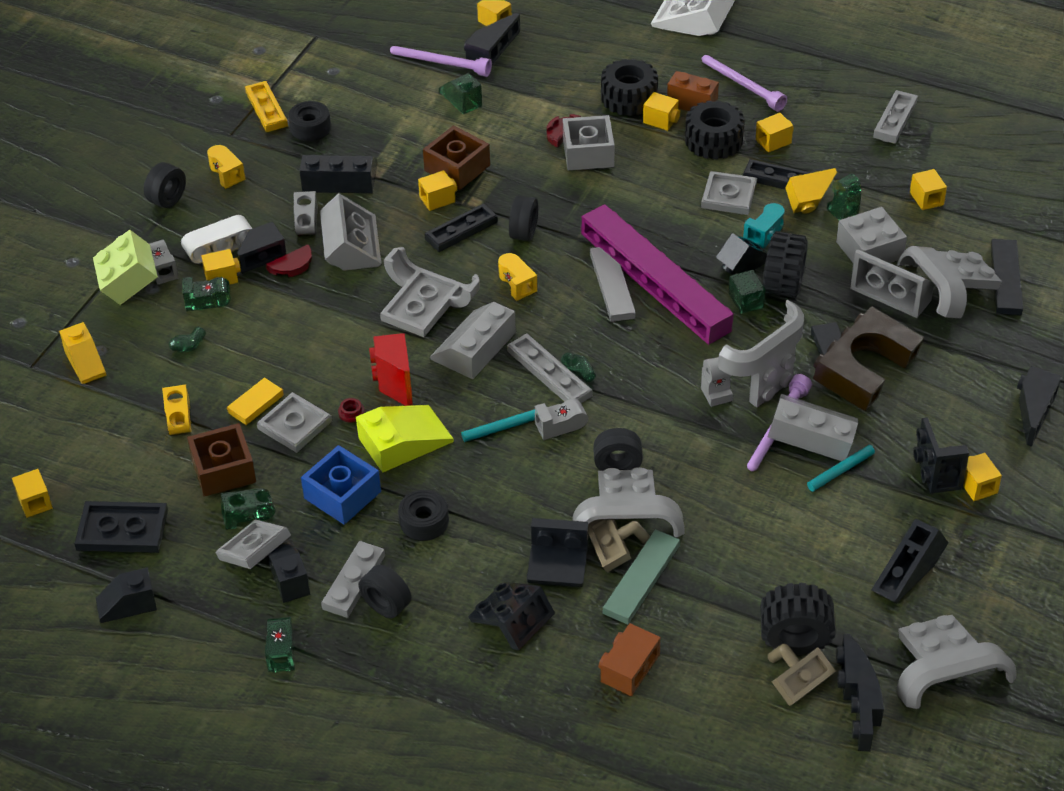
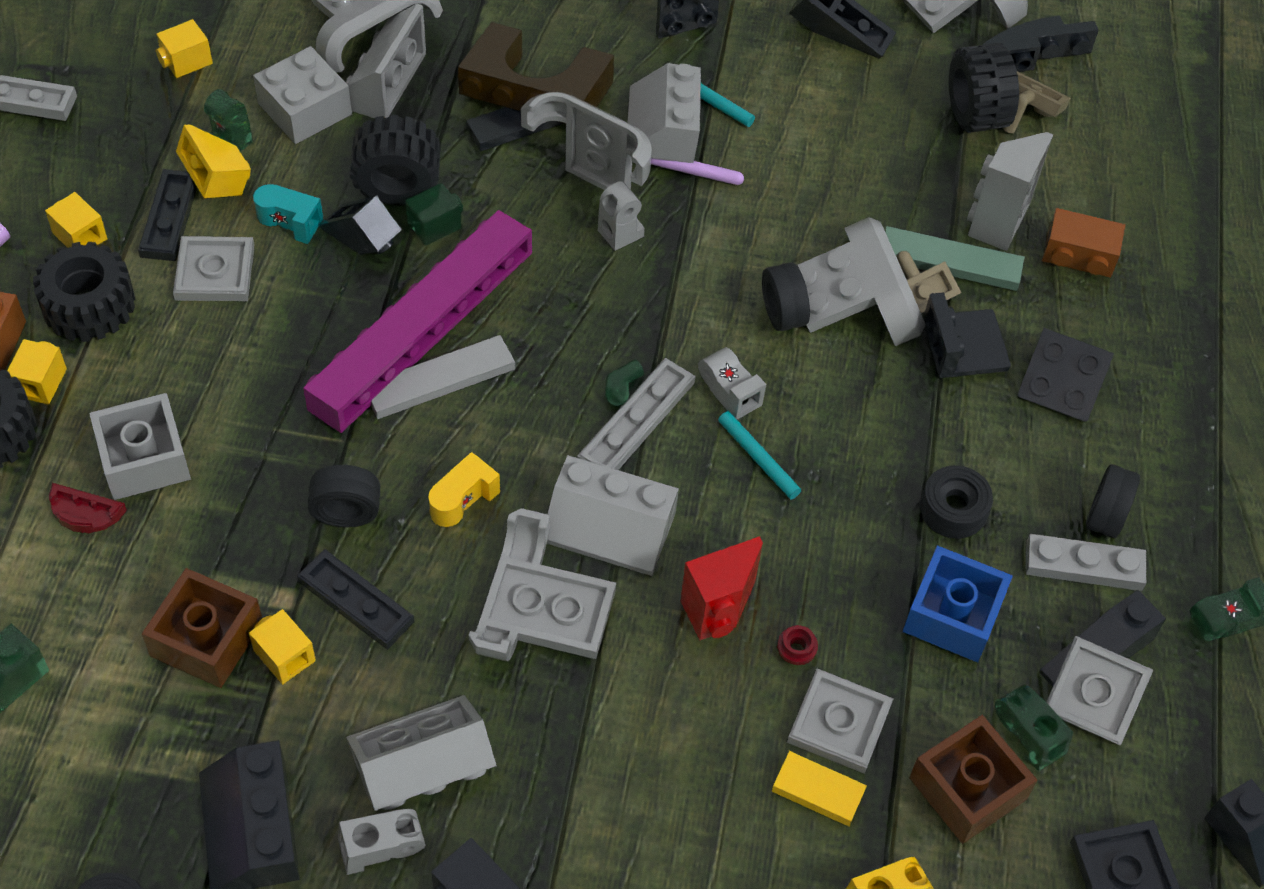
camera: 110 degrees left, 10 degrees up
dark red tile [266,244,312,277] -> none
neon yellow slope [356,405,454,473] -> none
none -> light grey slope [967,132,1053,251]

